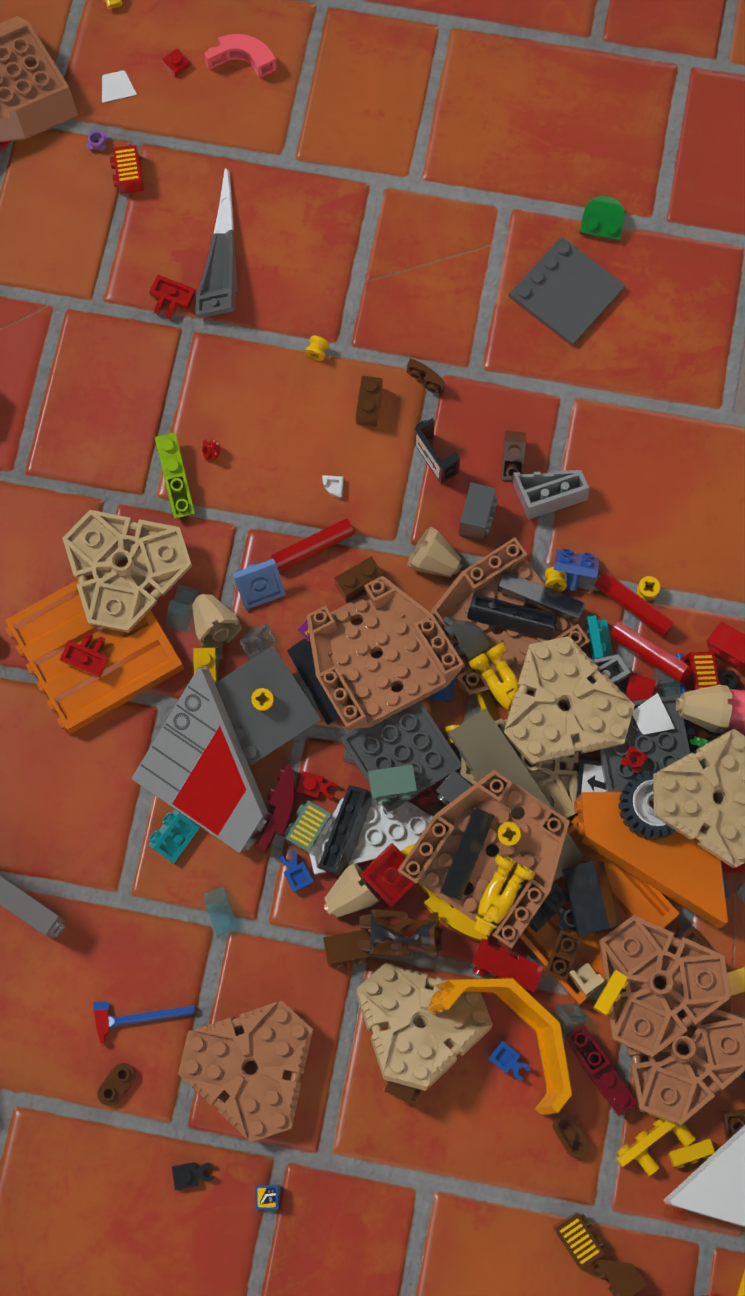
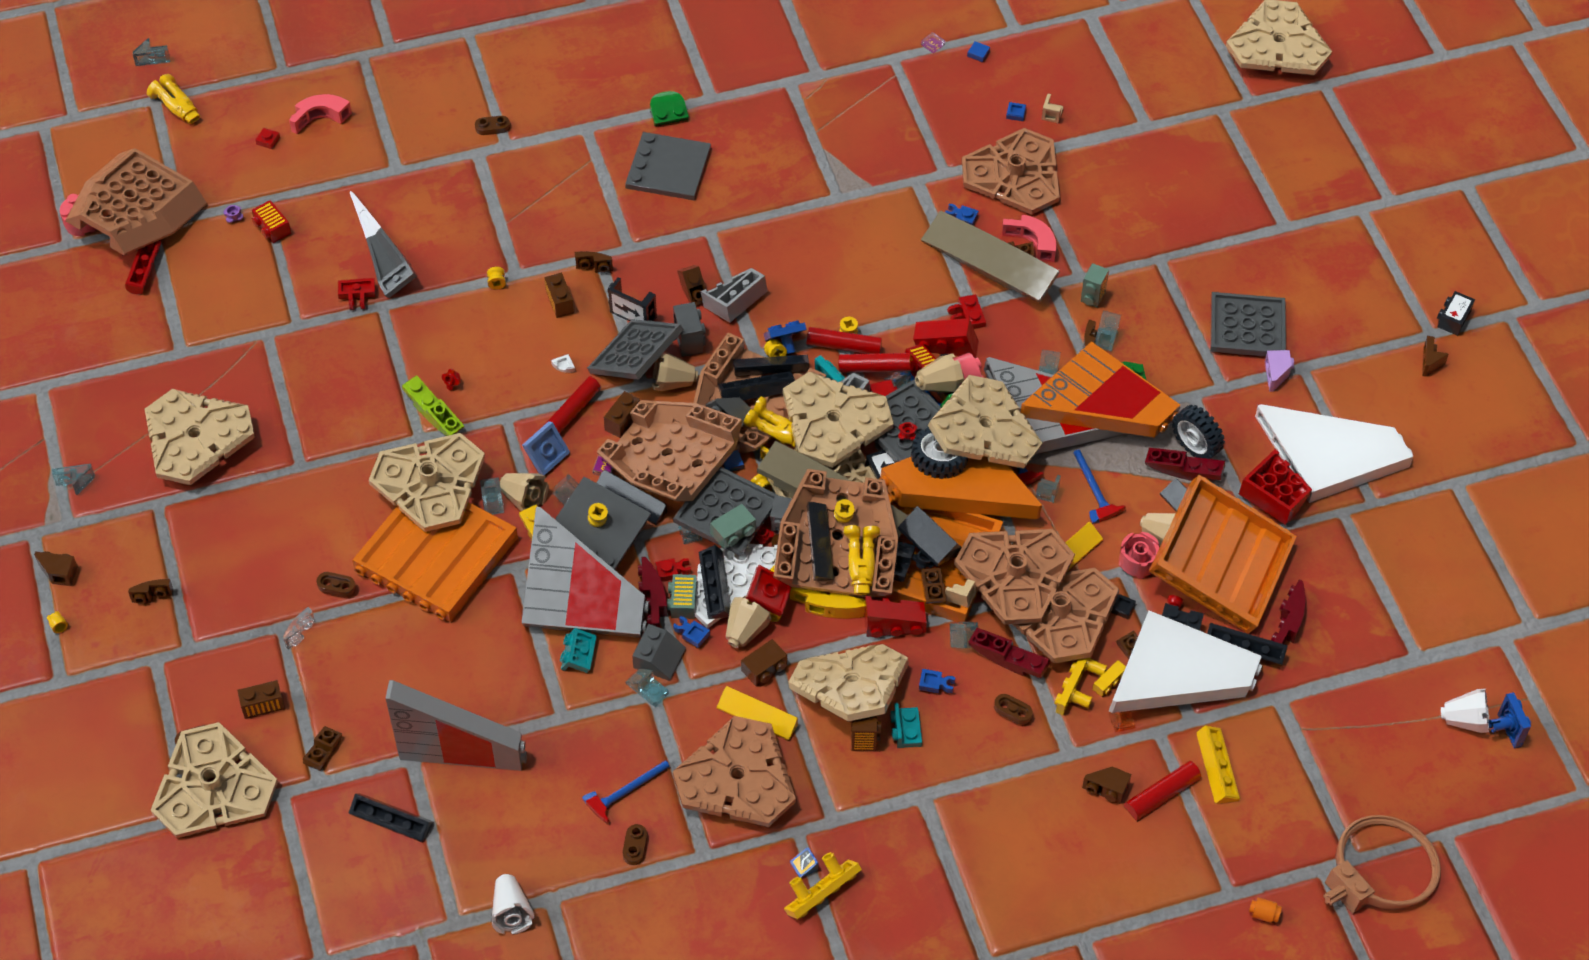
camera: 30 degrees left, 20 degrees down
red hinge [59,631,109,679] -> none
white sticker [102,71,137,103] -> none
black plate [172,1162,214,1190] -> none
reddish brown hips [359,909,443,958] -> none
light orange panel [427,978,572,1115] -> none
reddish brown brick [553,1212,605,1270] -> none
yellow piece [593,970,628,1016] -> none
white sticker [632,693,675,734] -> none
none -> reddish brown plate [475,116,510,135]
none -> dark grey plate [587,319,684,380]
none -> dark grey slope [632,624,686,681]
none -> yellow slope [717,686,798,741]
none -> yellow plate [784,852,862,919]
none -> teal bracket [890,703,922,748]

